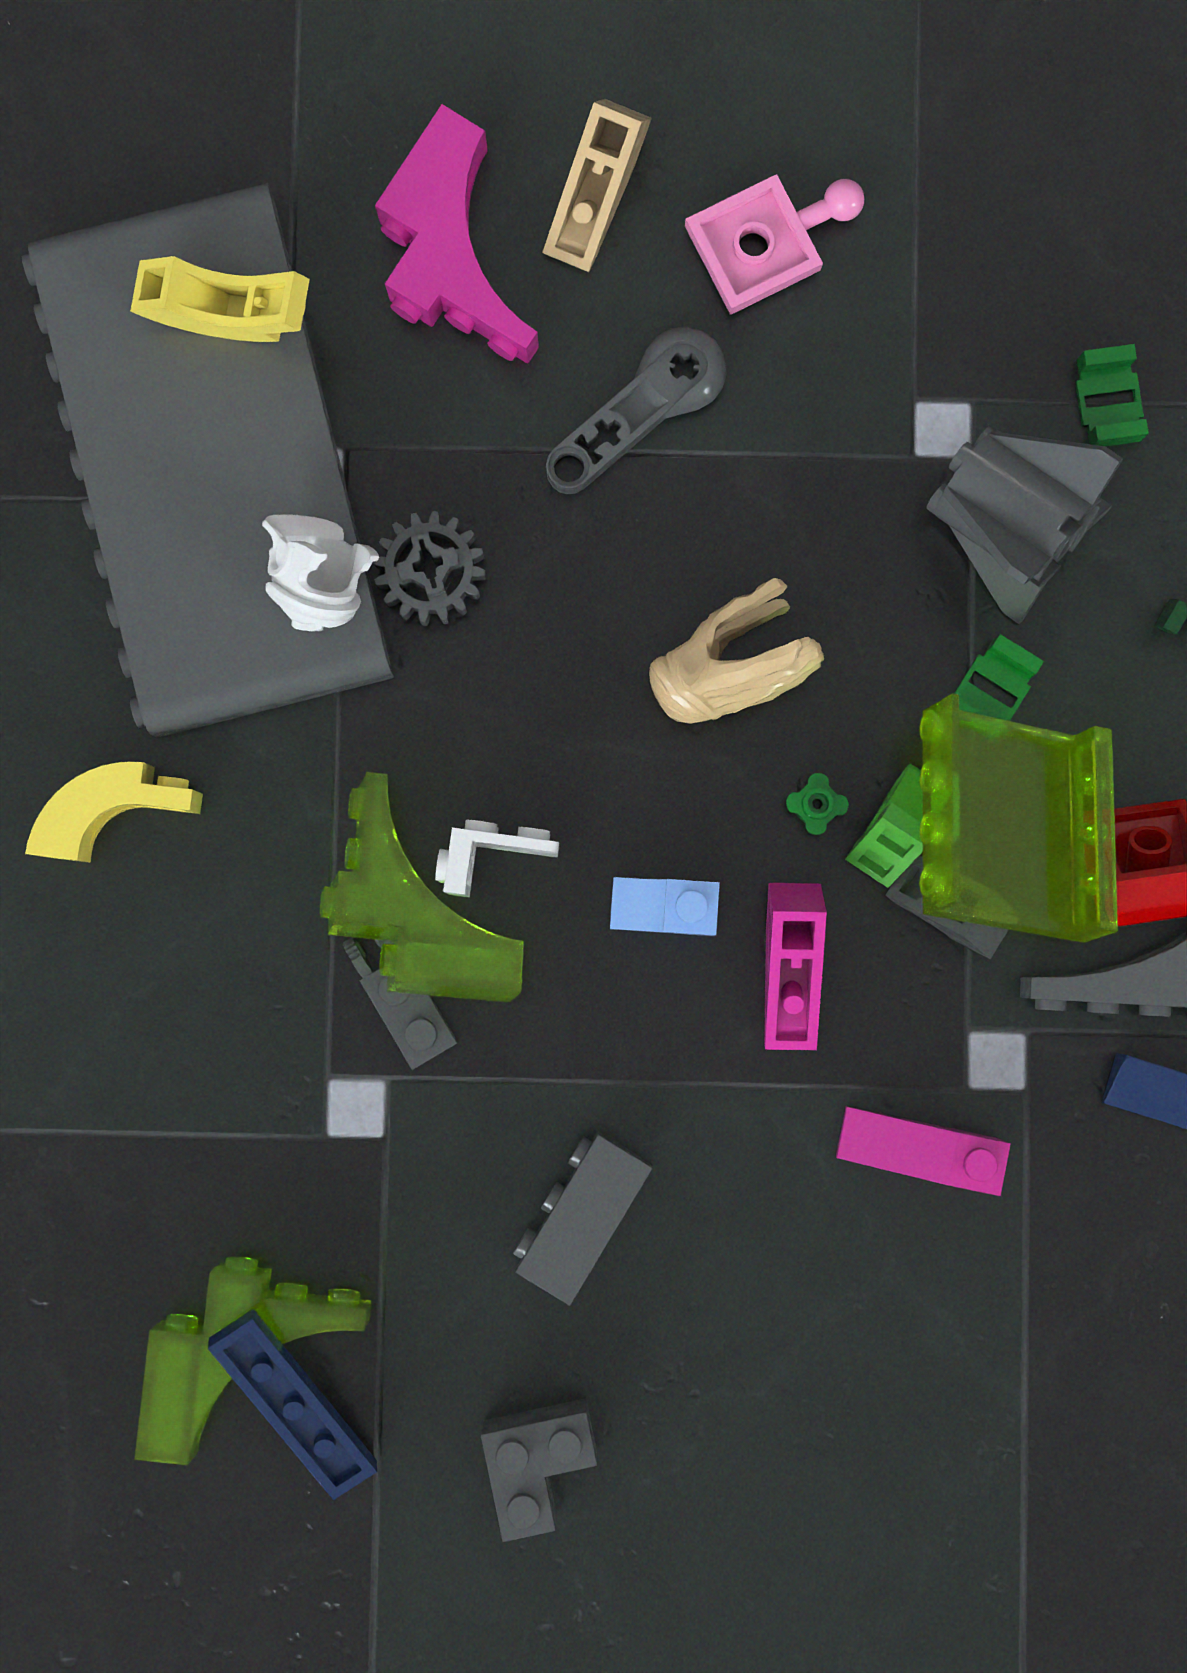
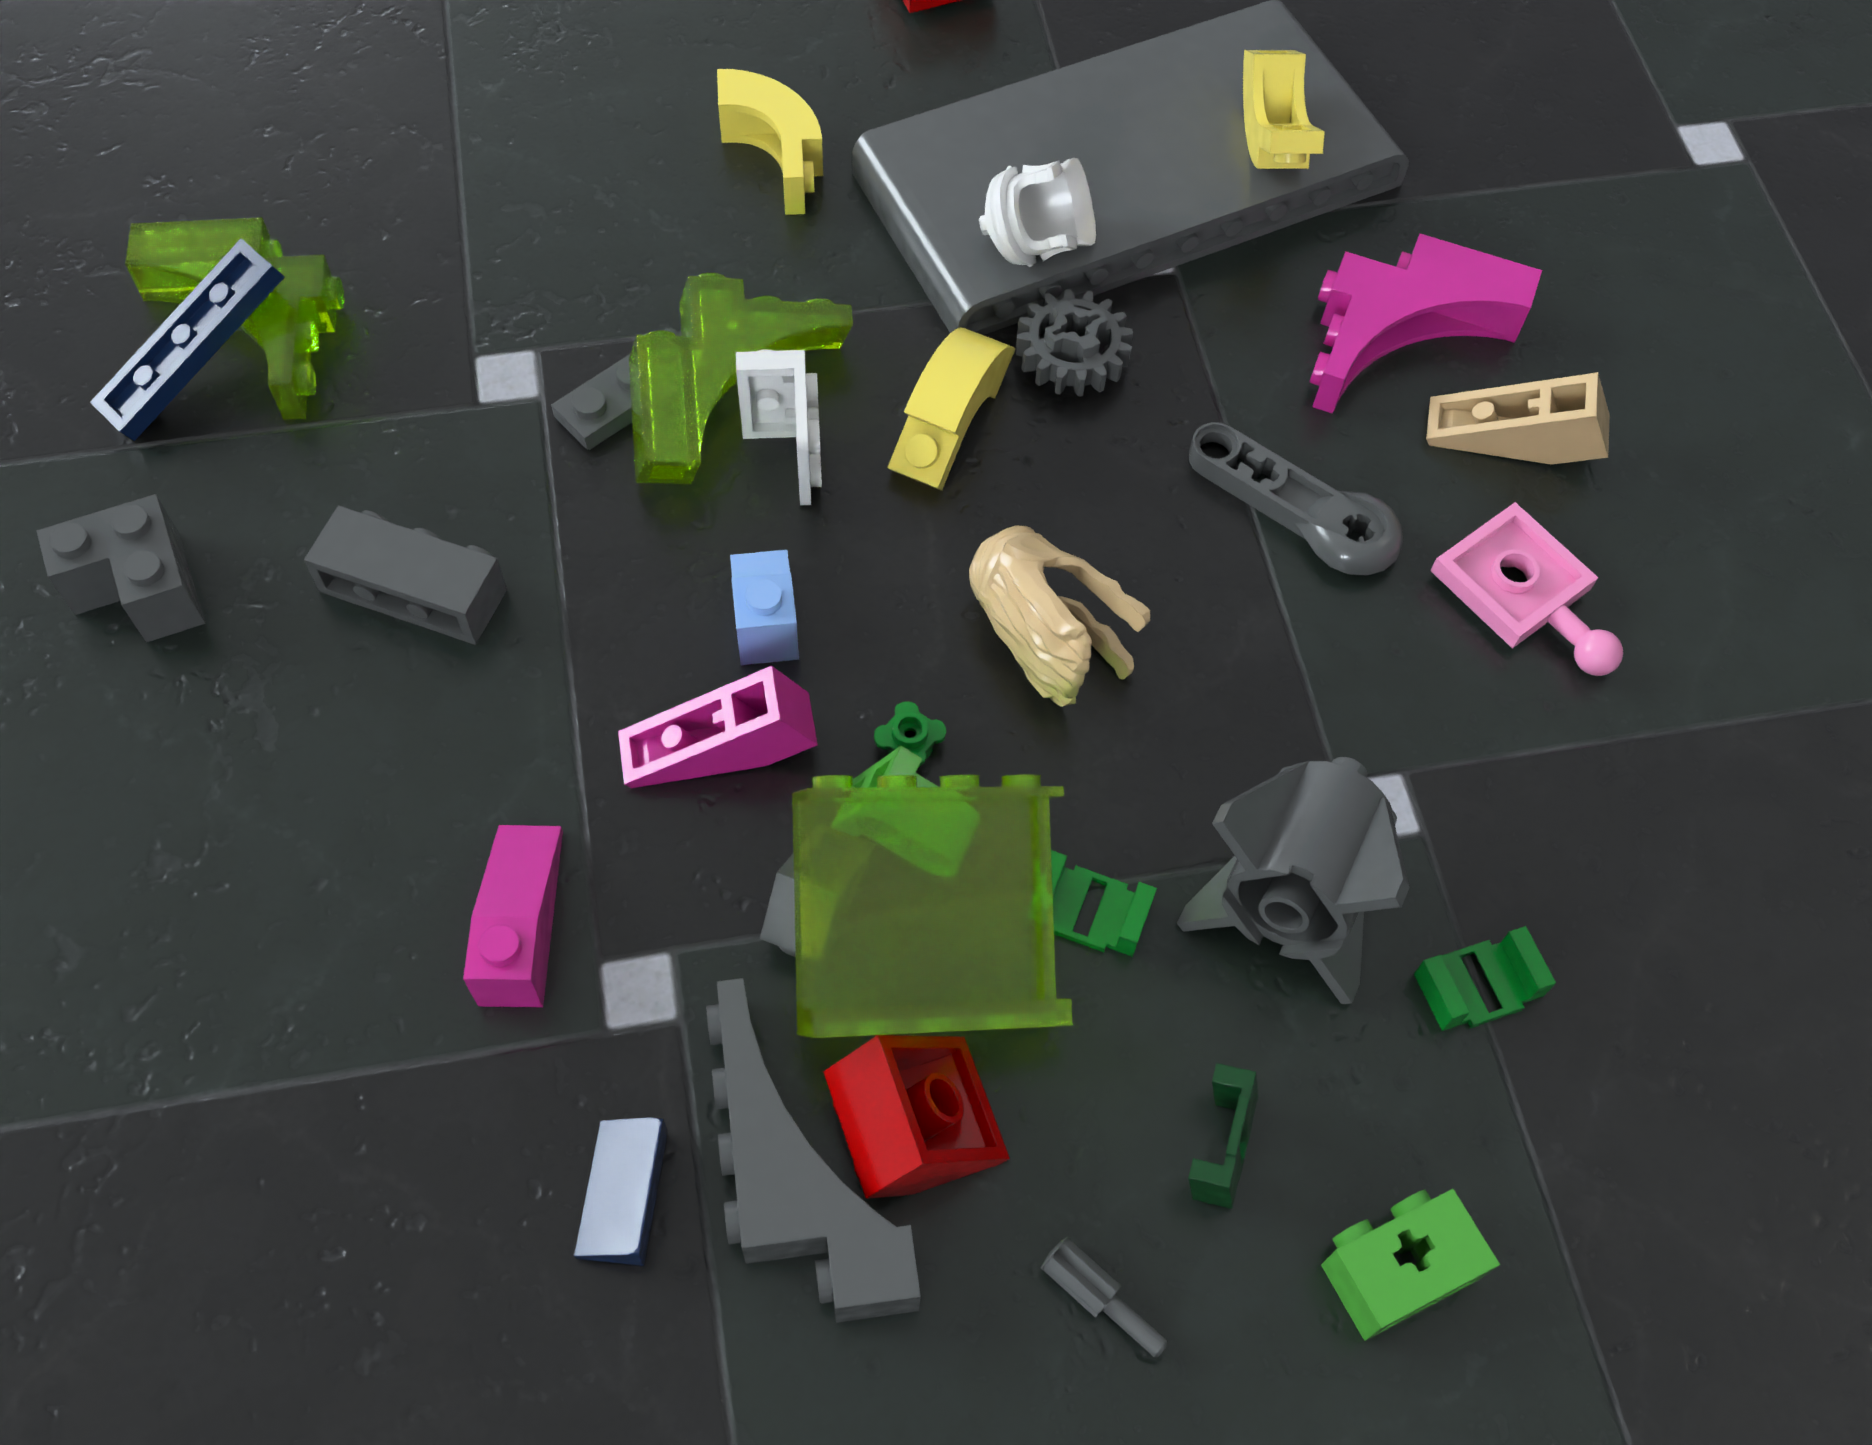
camera: 75 degrees right, 25 degrees down
none -> light yellow arch [887,327,1015,491]

